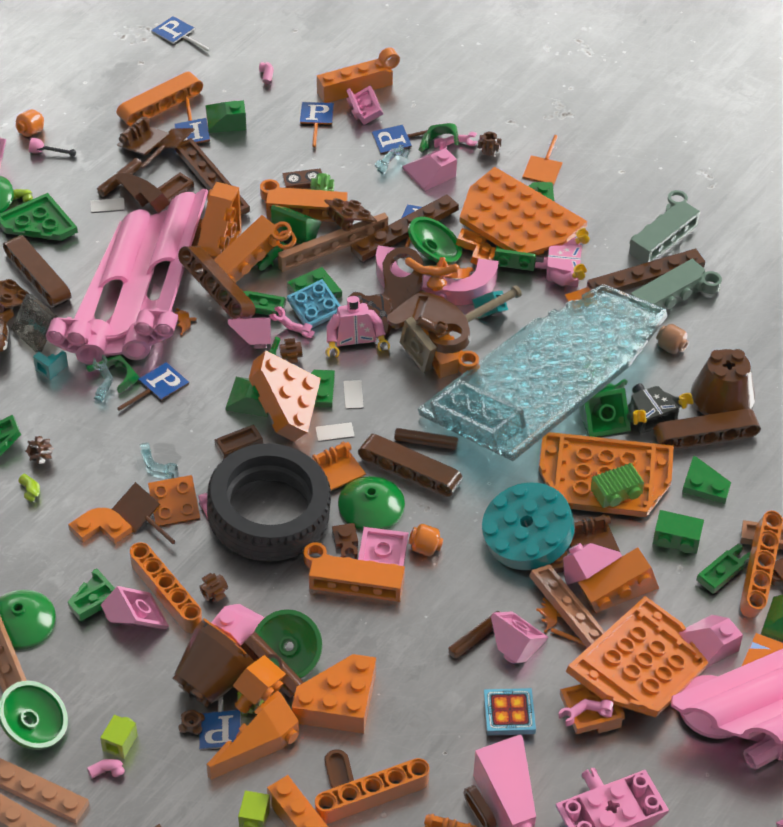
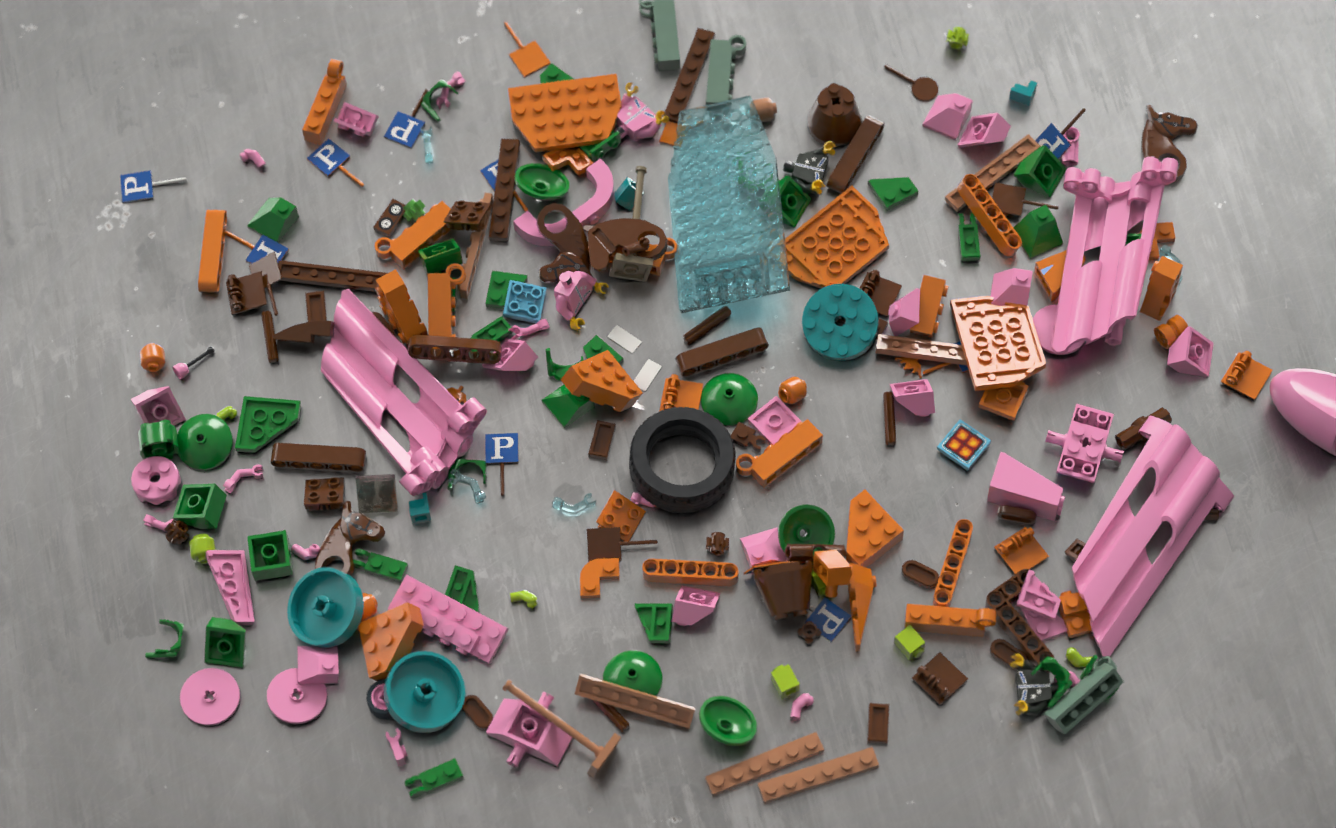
camera: 45 degrees left, 15 degrees up
reddish brown gear [25,436,54,464] -> none
white sticker [91,198,125,212] -> none
reddish brown gear [279,338,303,364] -> none
bright pink slope [402,148,457,191] -> none
orange piece [405,257,474,291] -> none
reddish brown gear [477,131,502,156] -> none
bright pink arm [559,699,613,726] -> none
bright green brick [591,463,644,508] -> none
green brick [652,510,704,554] -> none

